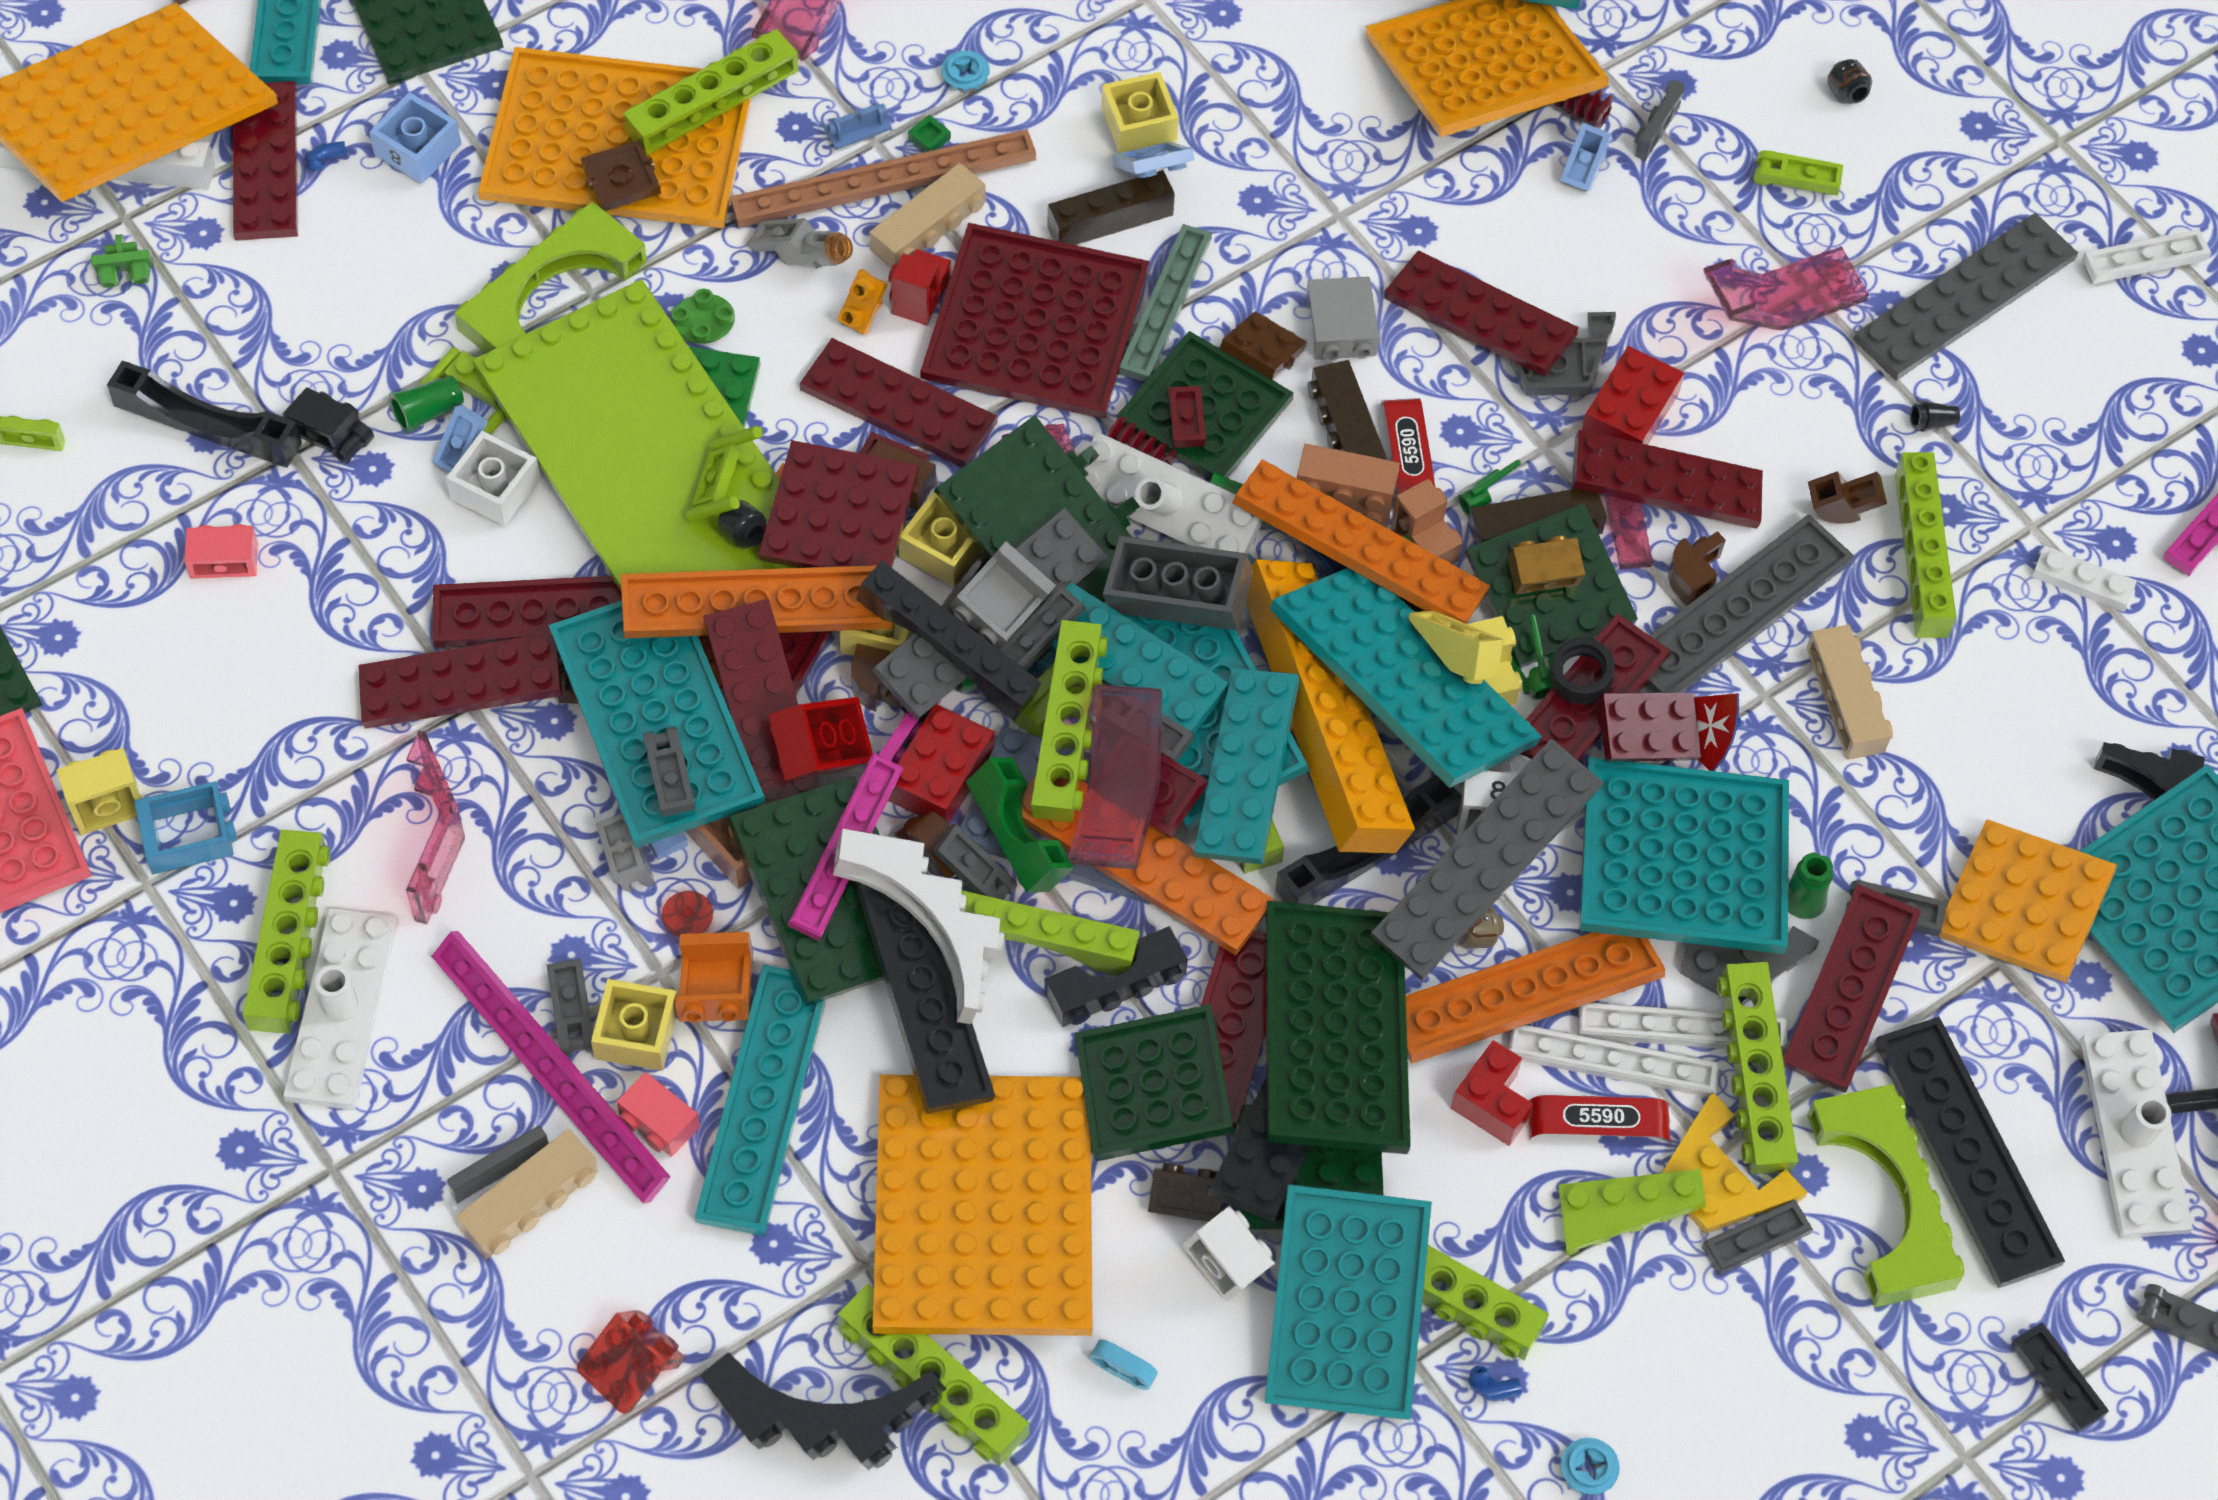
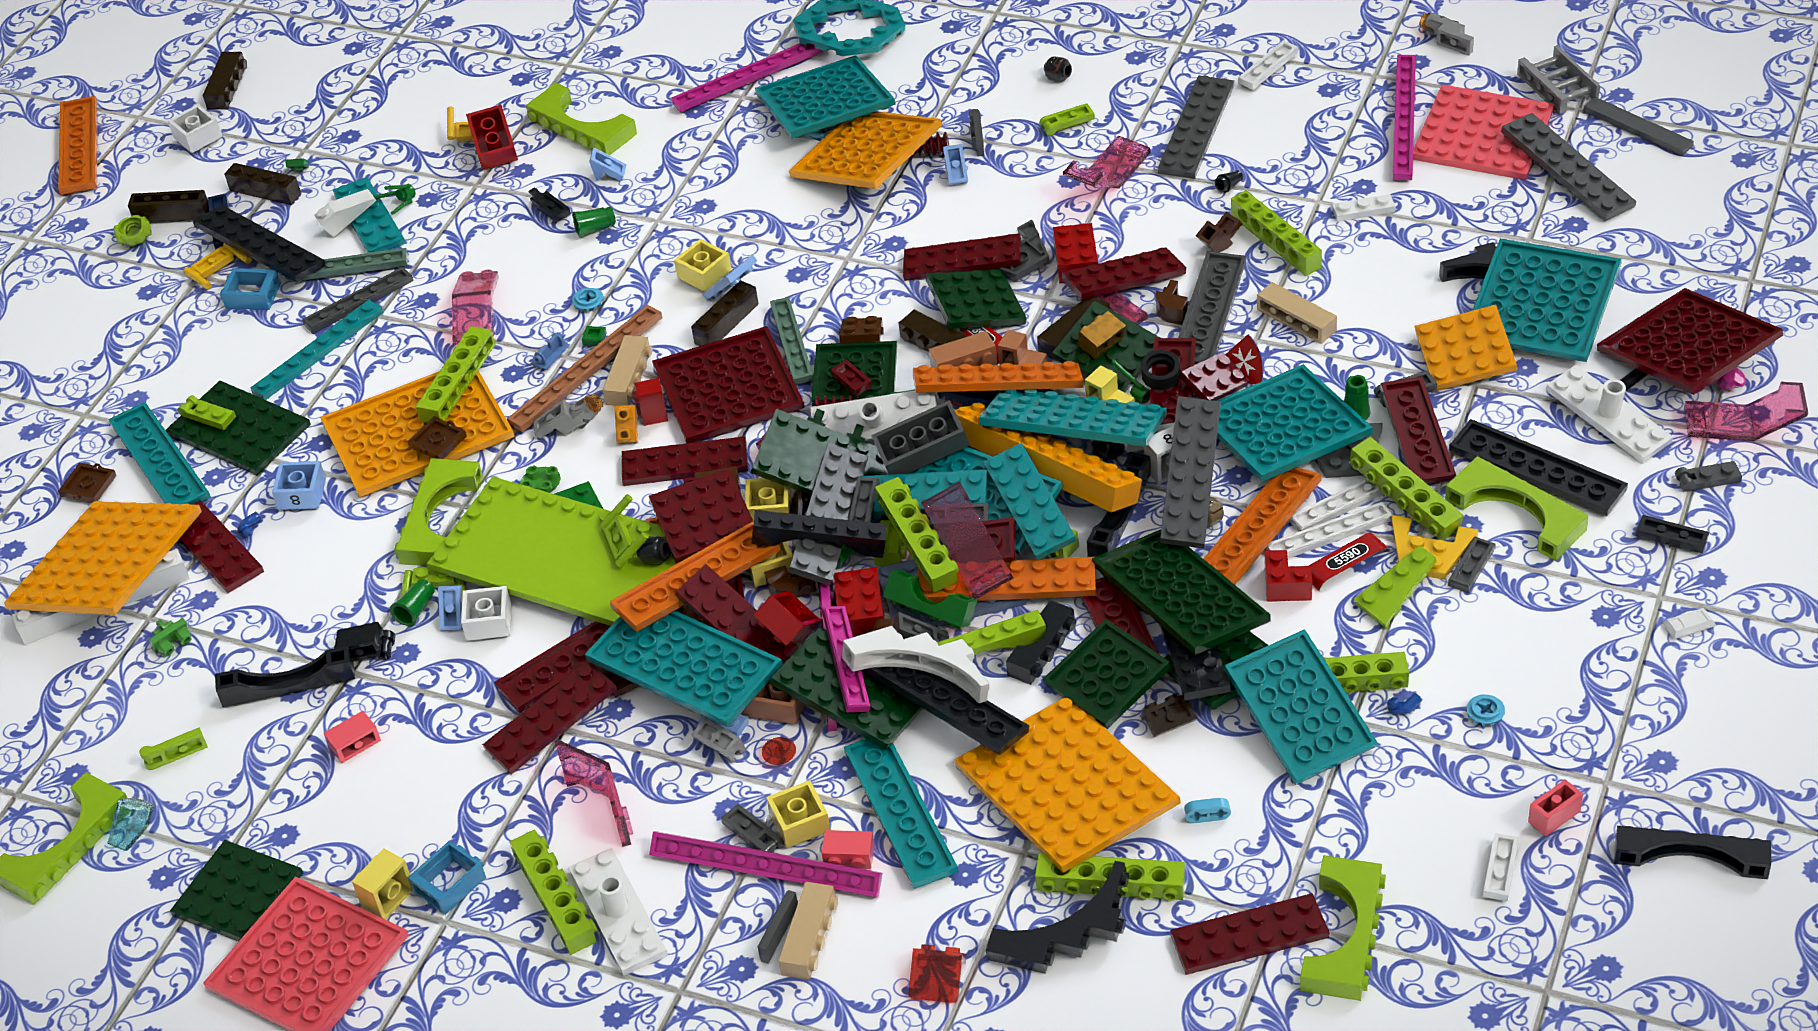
camera: 25 degrees left, 15 degrees down
dark grey plate [643,726,696,817] -> none
orange panel [675,932,753,1023] -> none
light grey panel [949,541,1056,650] -> none
white brick [1182,1206,1275,1302] -> none
light grey panel [1305,276,1379,361] -> none
light yellow slope [1409,610,1503,684] -> none
green plant [1458,460,1521,517] -> none
none -> dark green plate [926,269,1027,329]

